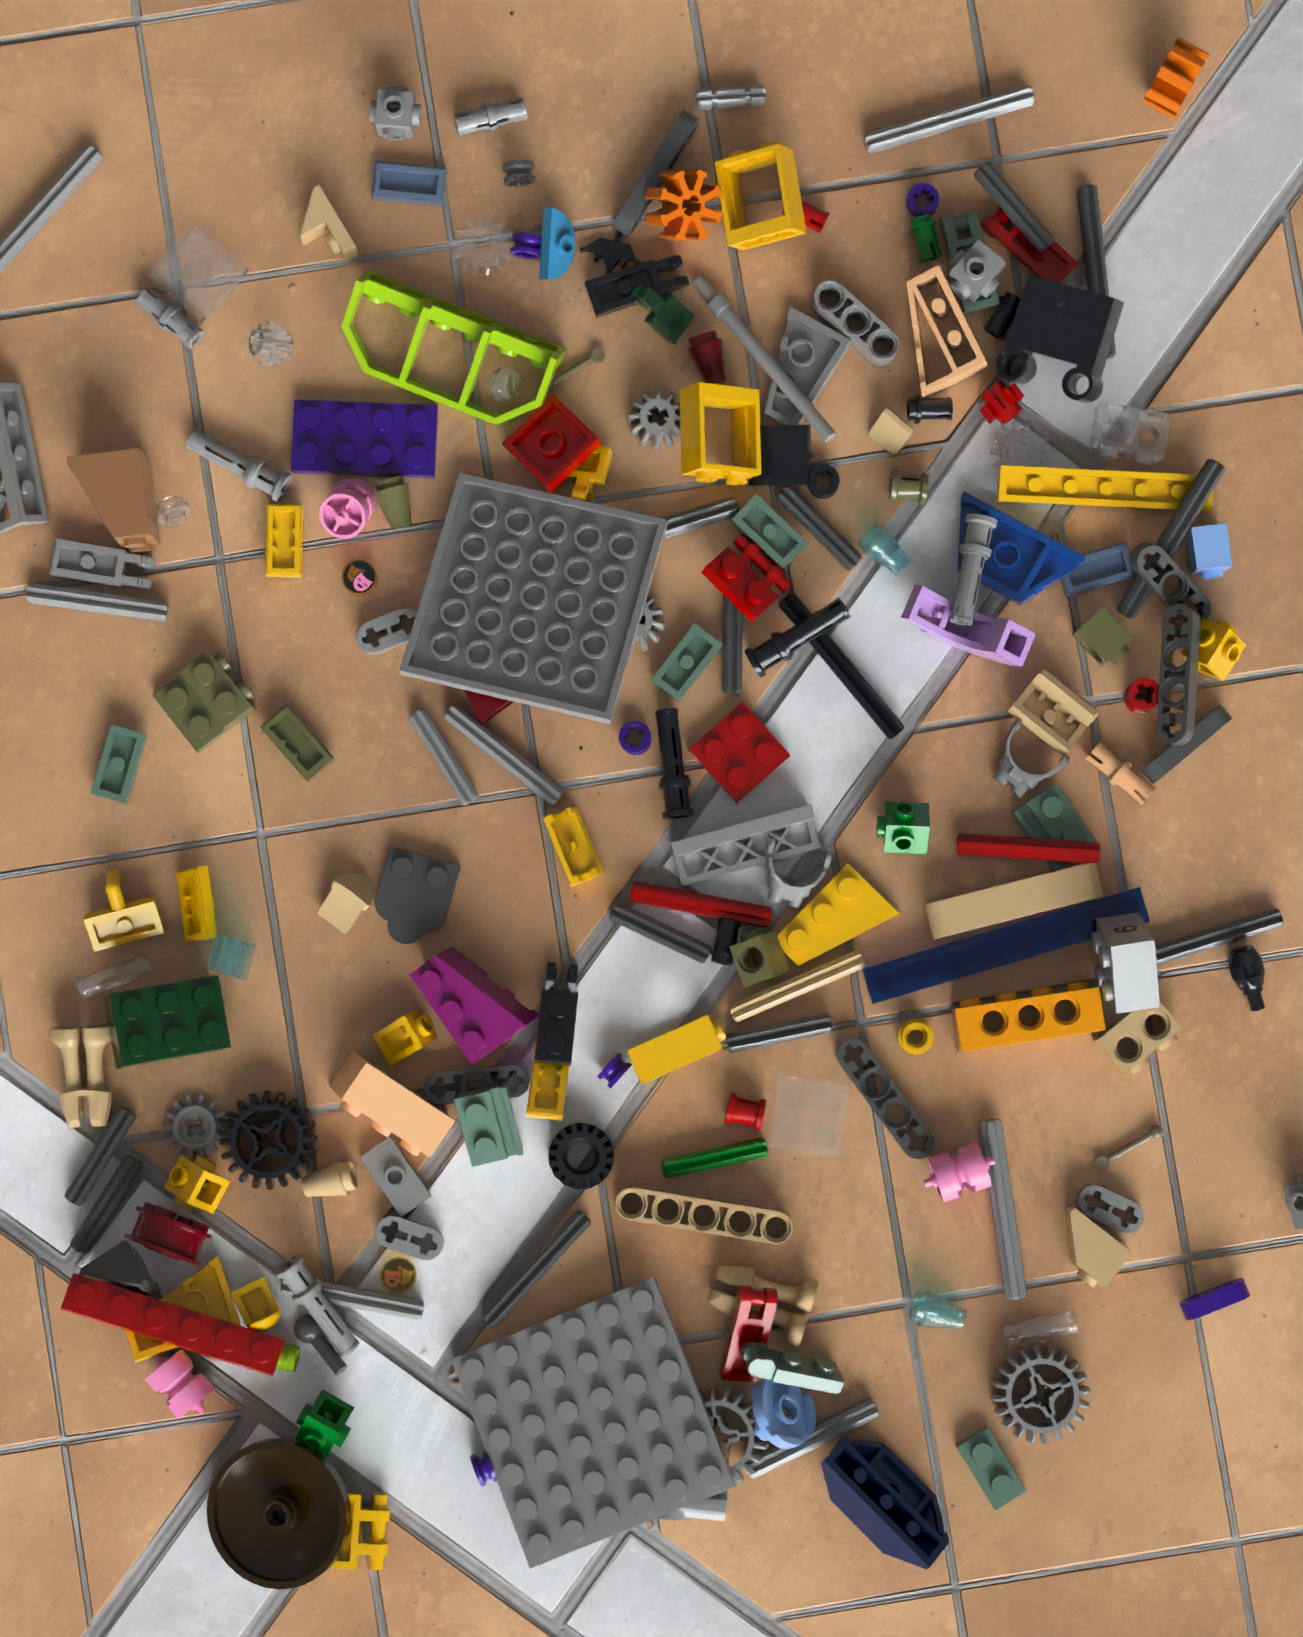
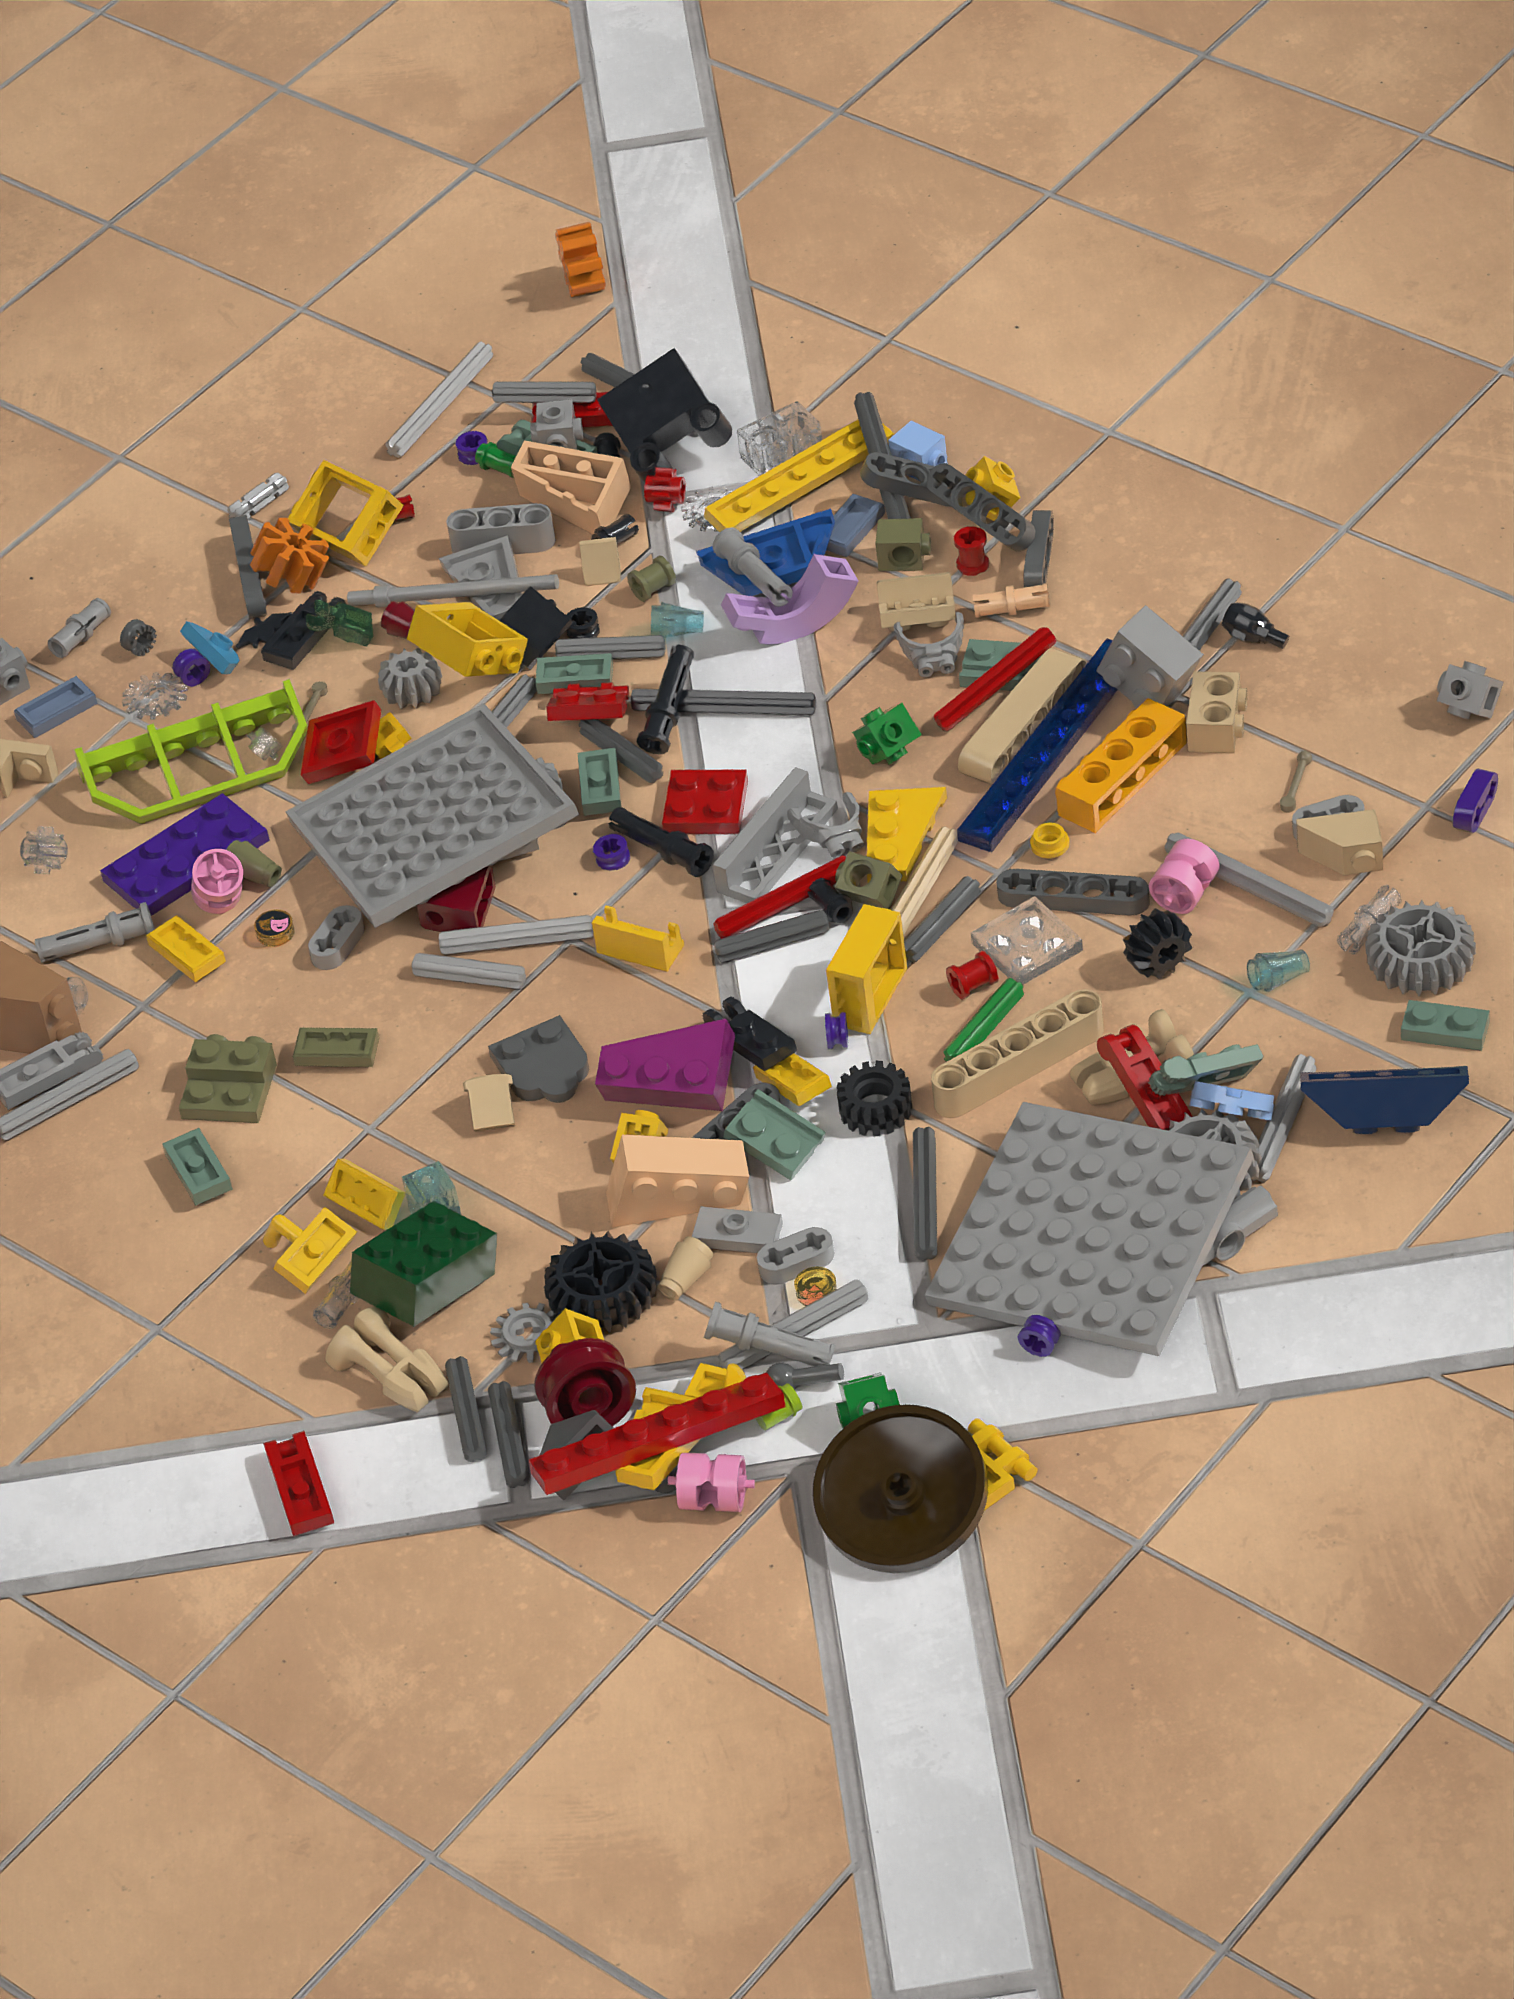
camera: 30 degrees left, 40 degrees down
none -> black gear [1122,908,1193,979]

